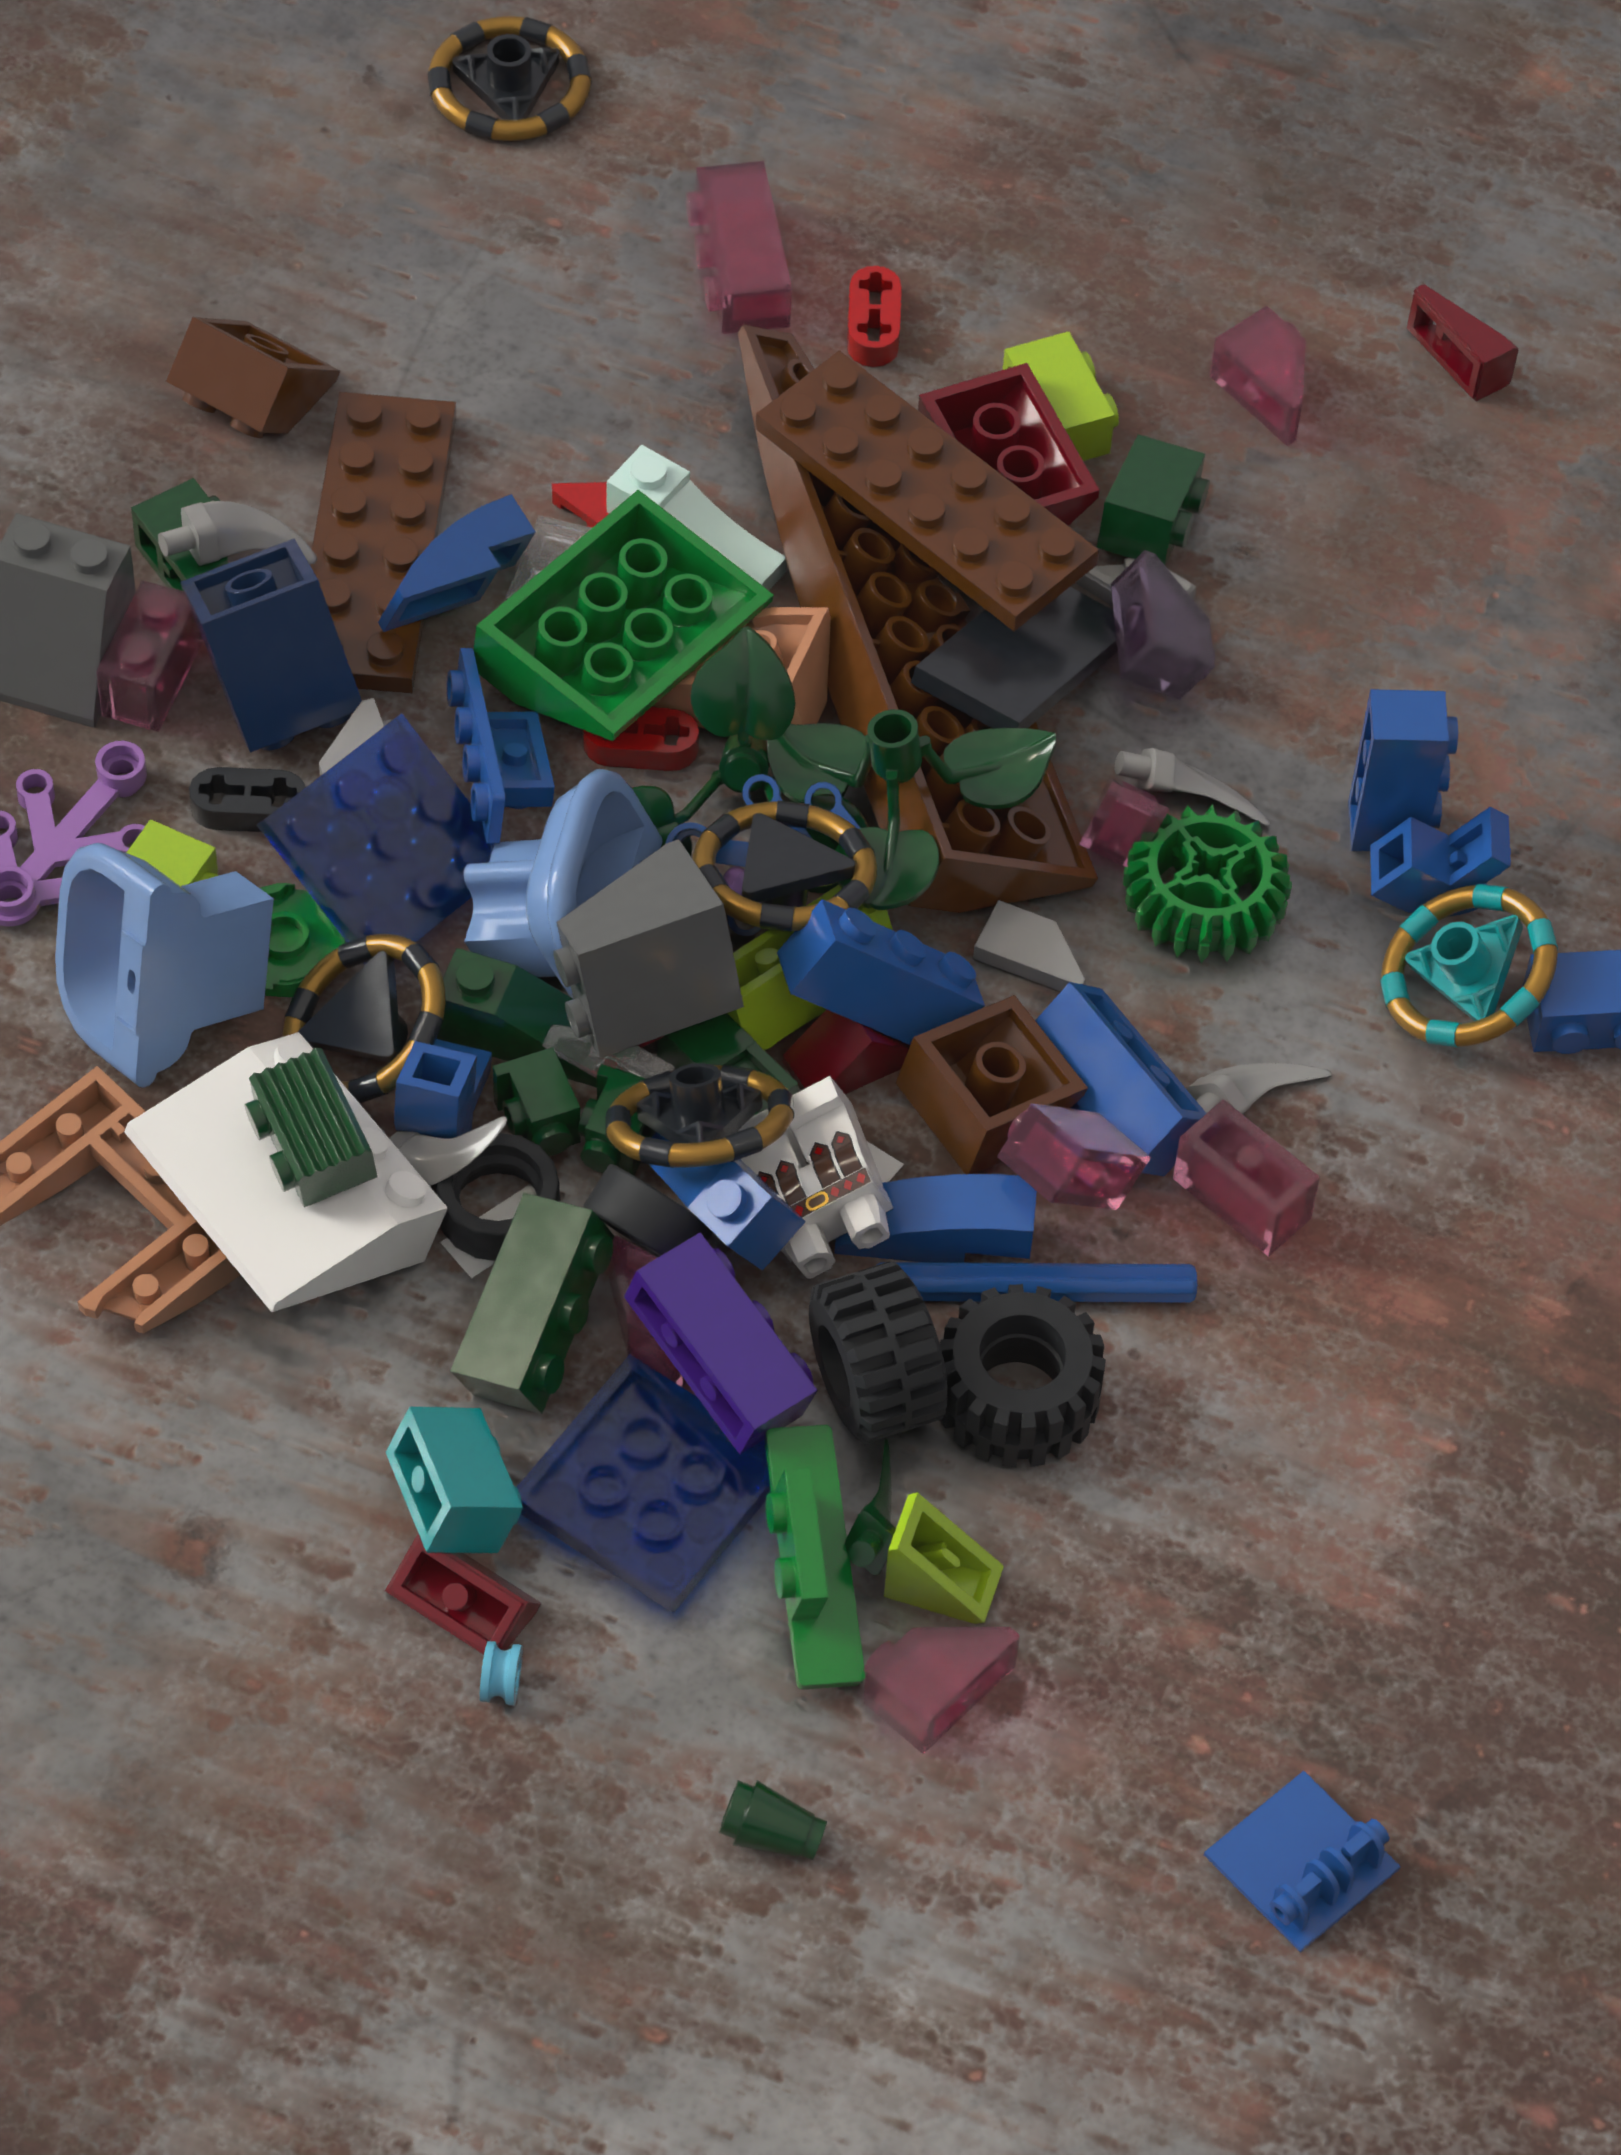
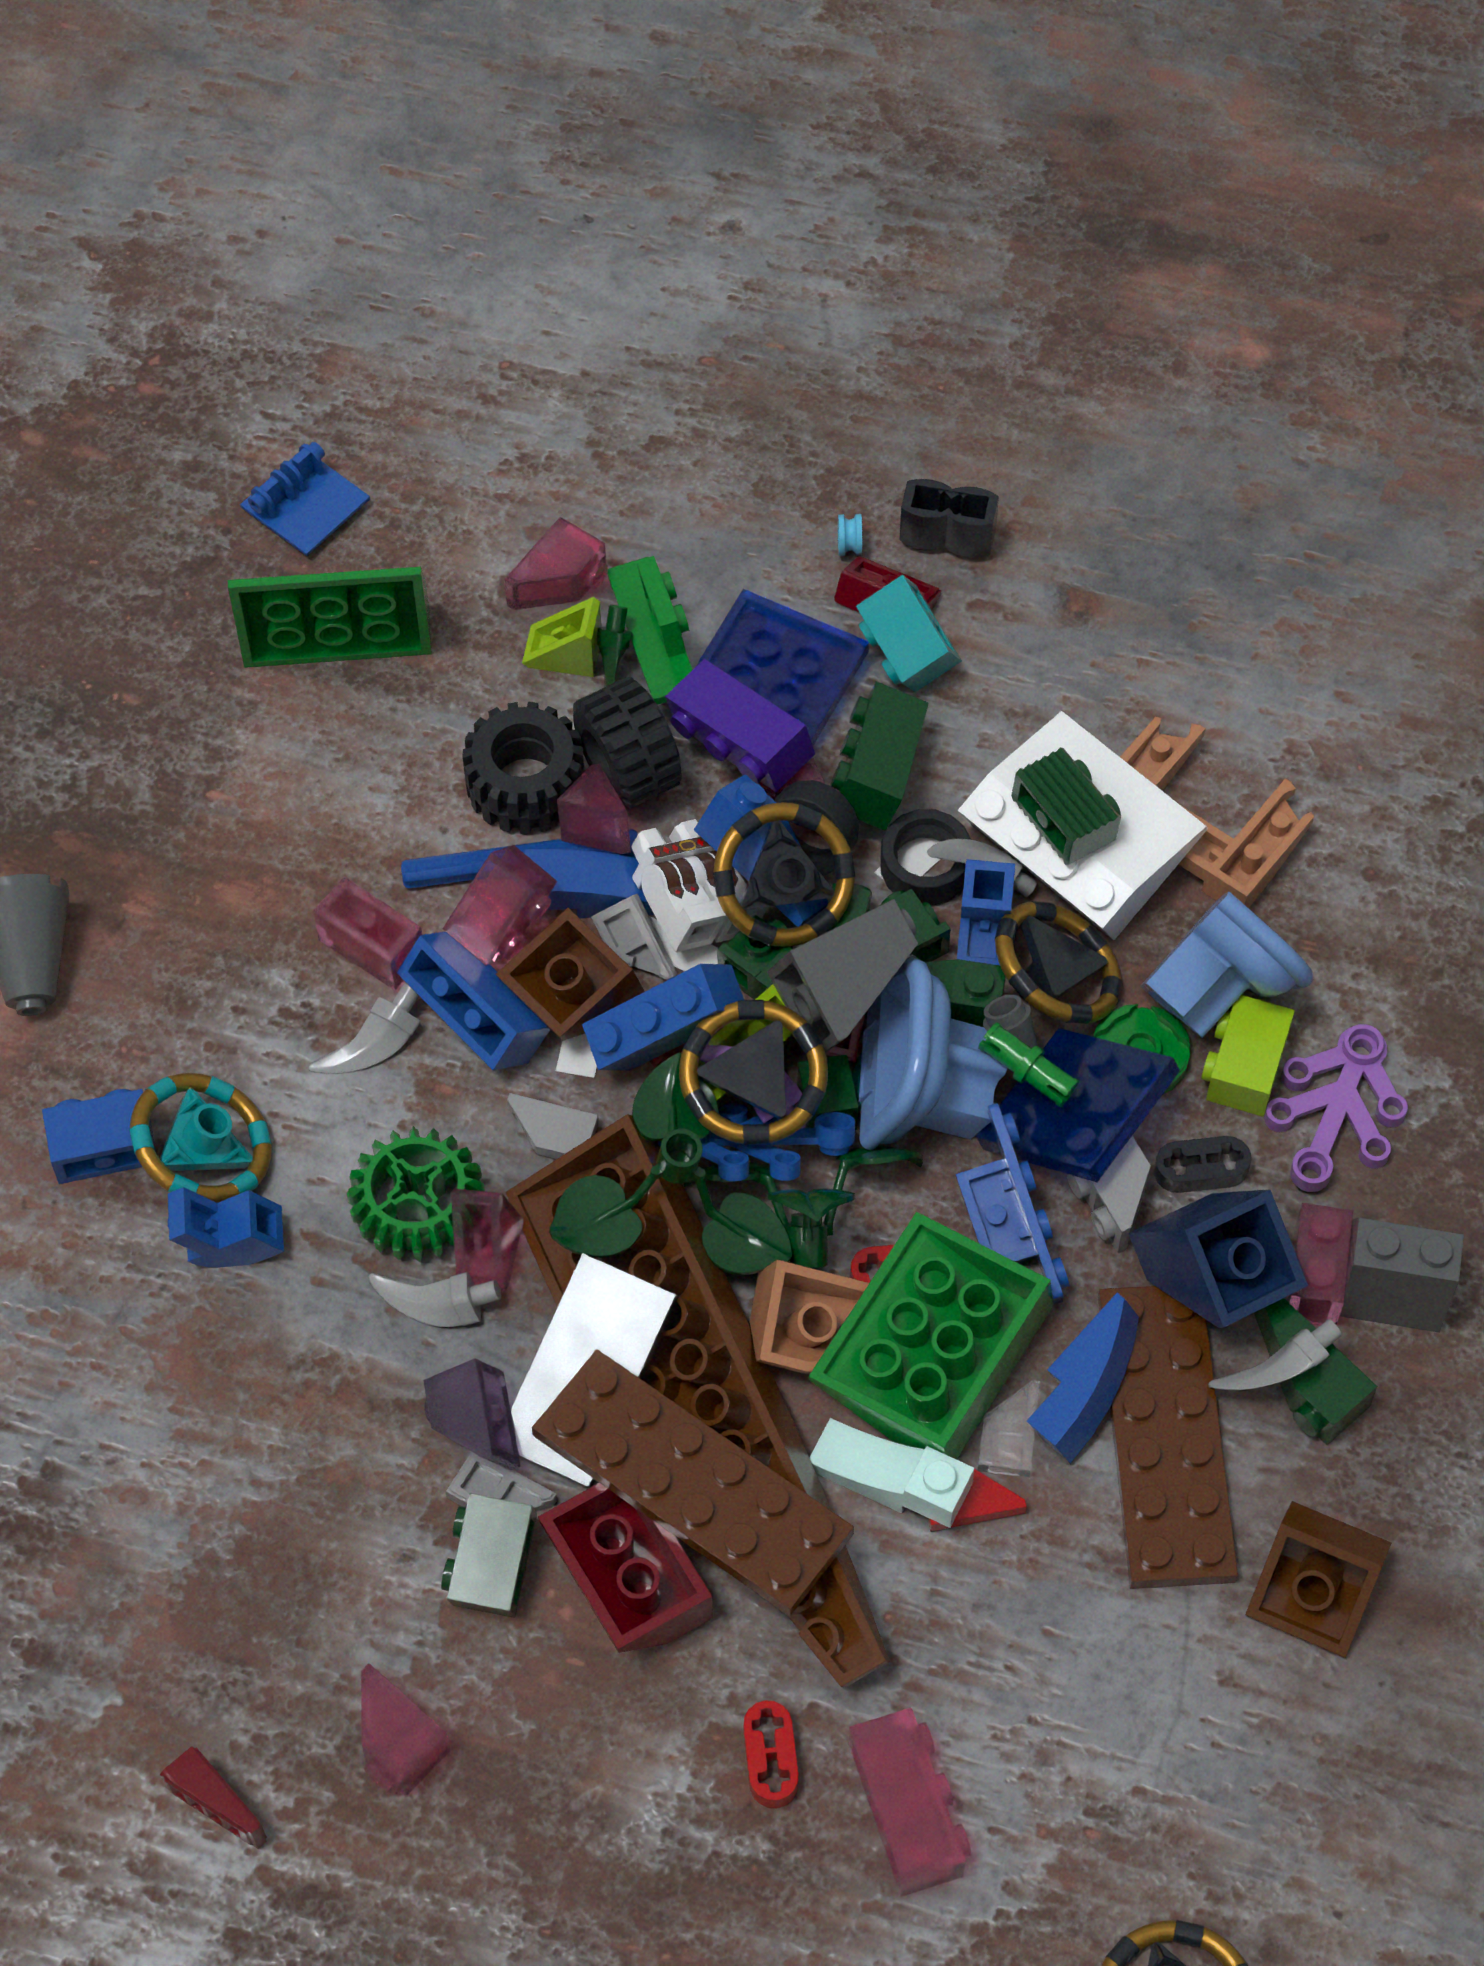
camera: 175 degrees right, 5 degrees up
dark green cone [719,1780,827,1861] -> none
lime brick [1003,331,1119,461] -> none
blue brick [1348,689,1458,851] -> none
none -> green slope [228,566,432,668]
none -> clear pink slope [557,764,631,854]
none -> light grey tile [591,894,678,980]
none -> black brick [899,479,999,558]
none -> green pin [978,1022,1080,1107]
none -> dark grey cone [983,994,1037,1048]

